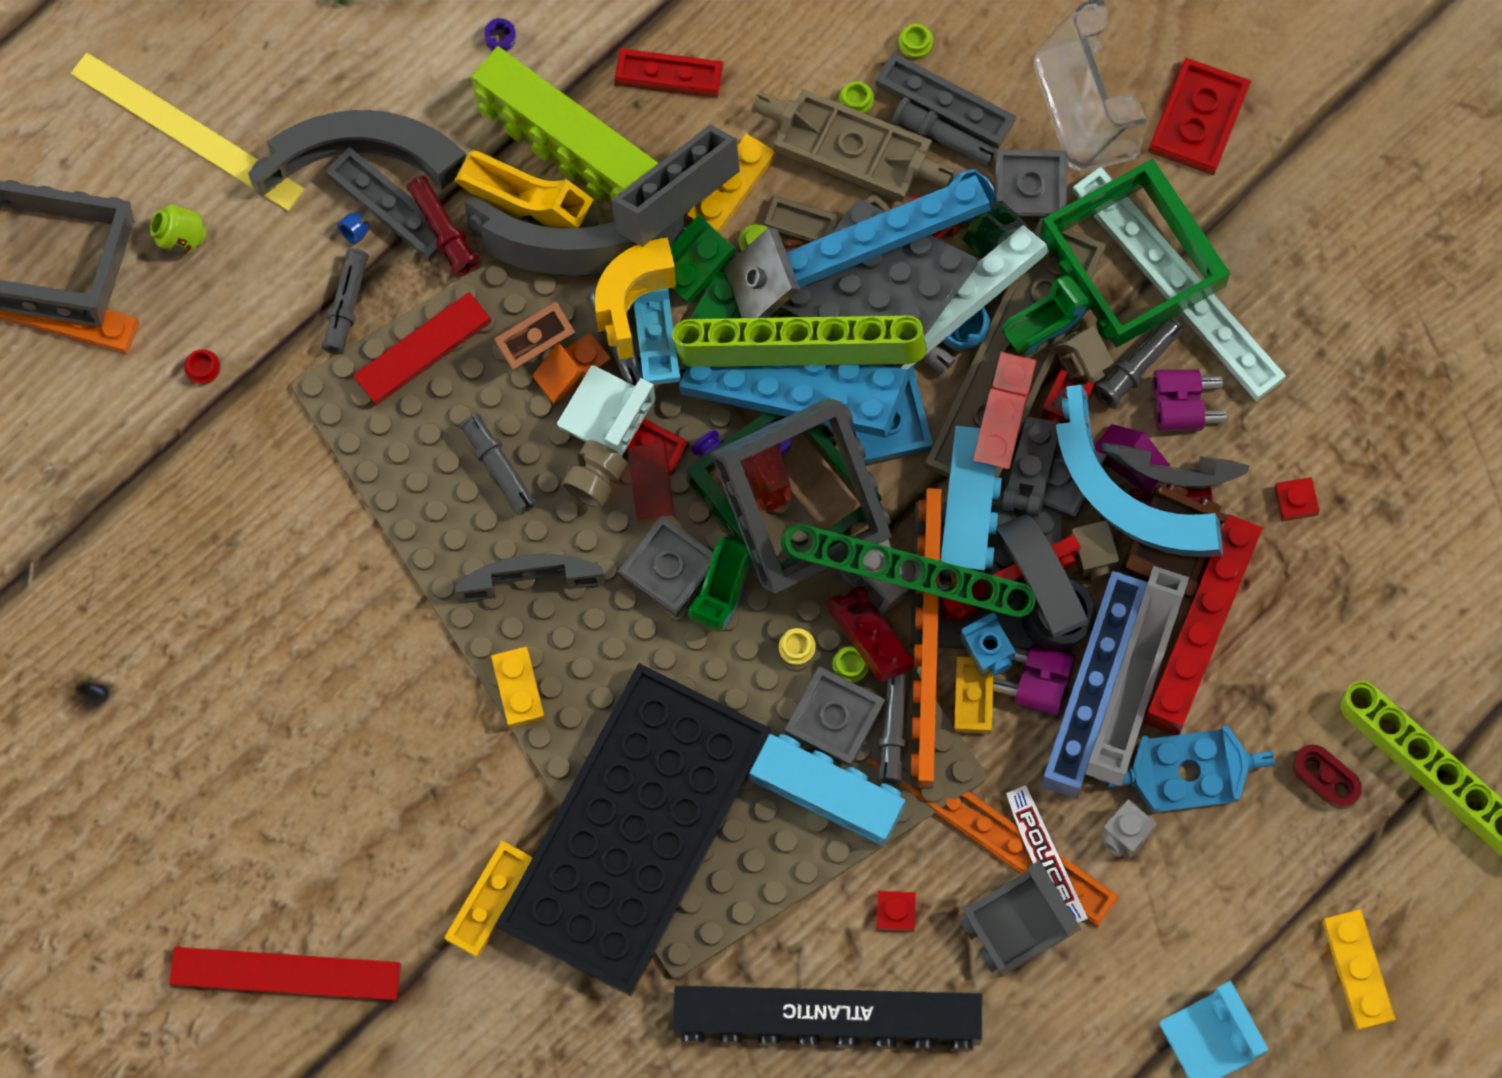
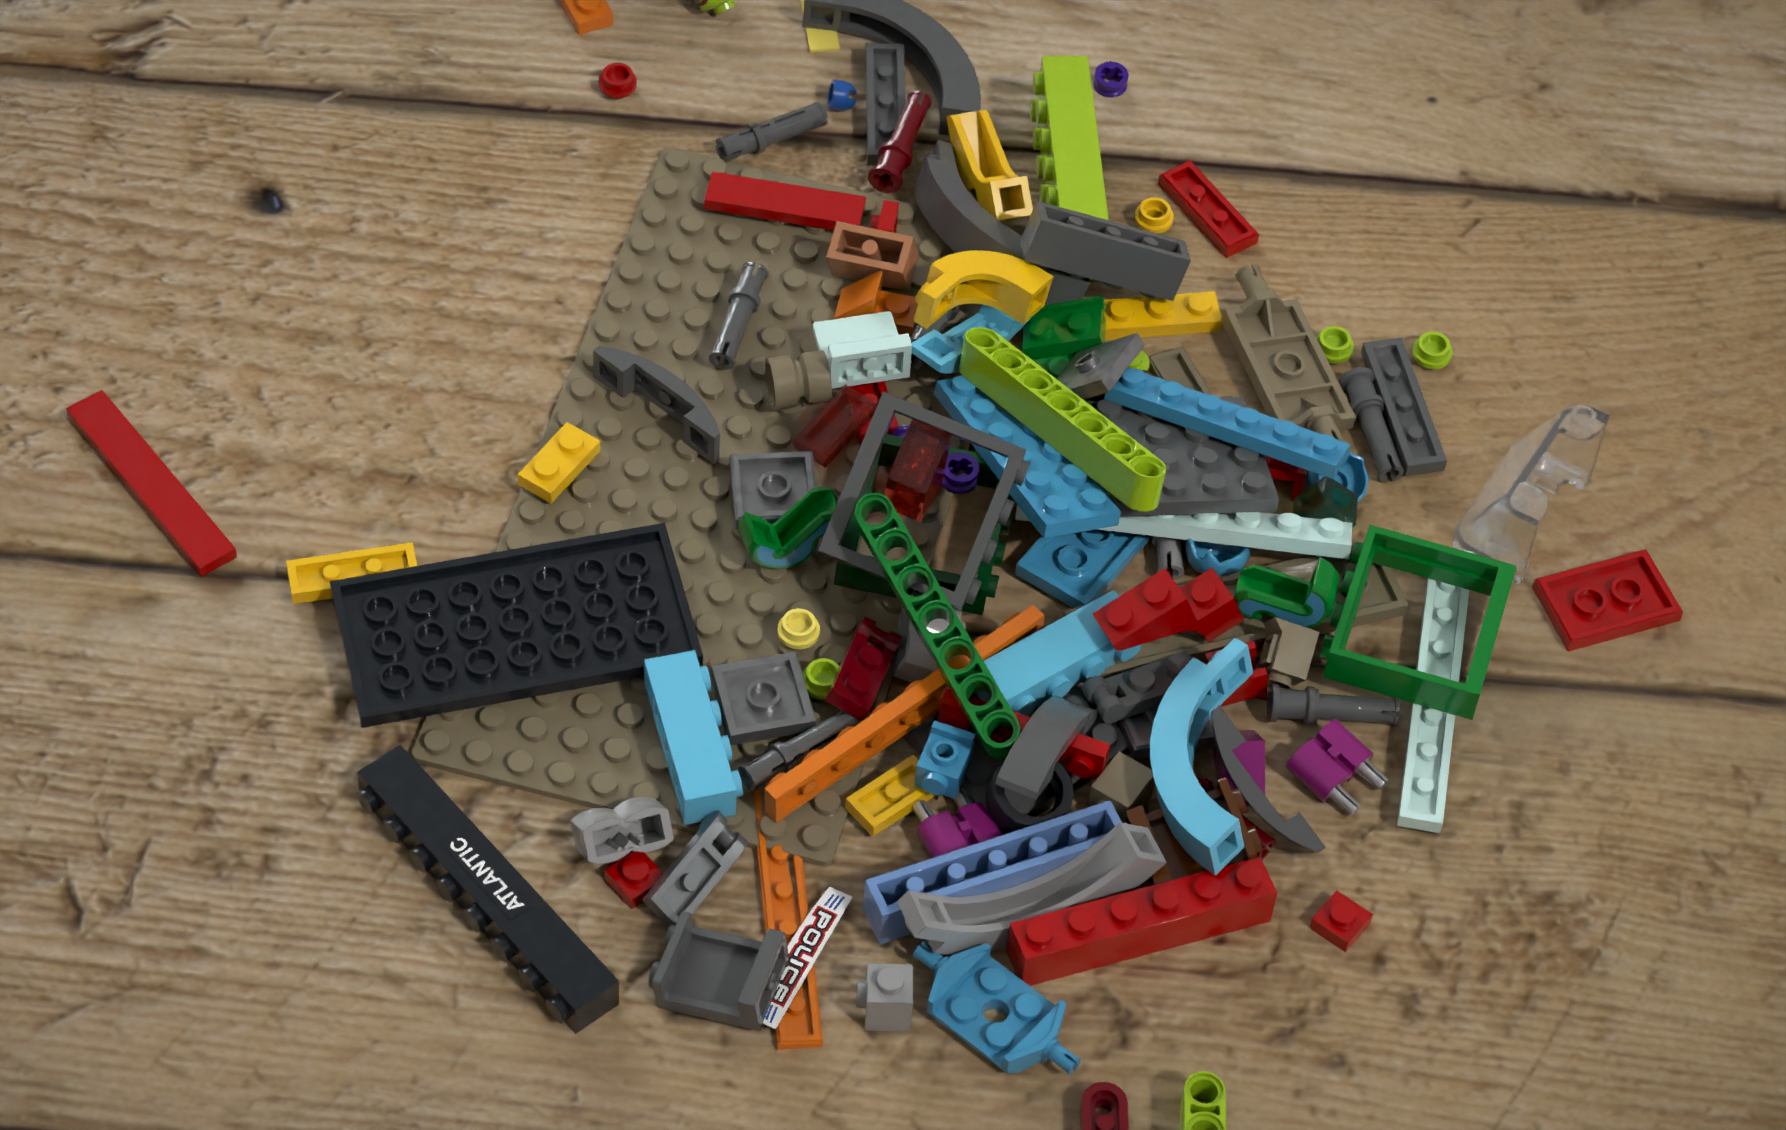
camera: 40 degrees right, 20 degrees down
flat silver plate [995,149,1067,221] -> none
none -> light grey brick [570,797,674,864]
none -> dark grey plate [642,810,748,928]
none -> red plate [870,200,899,233]
none -> yellow plate [1134,197,1174,234]

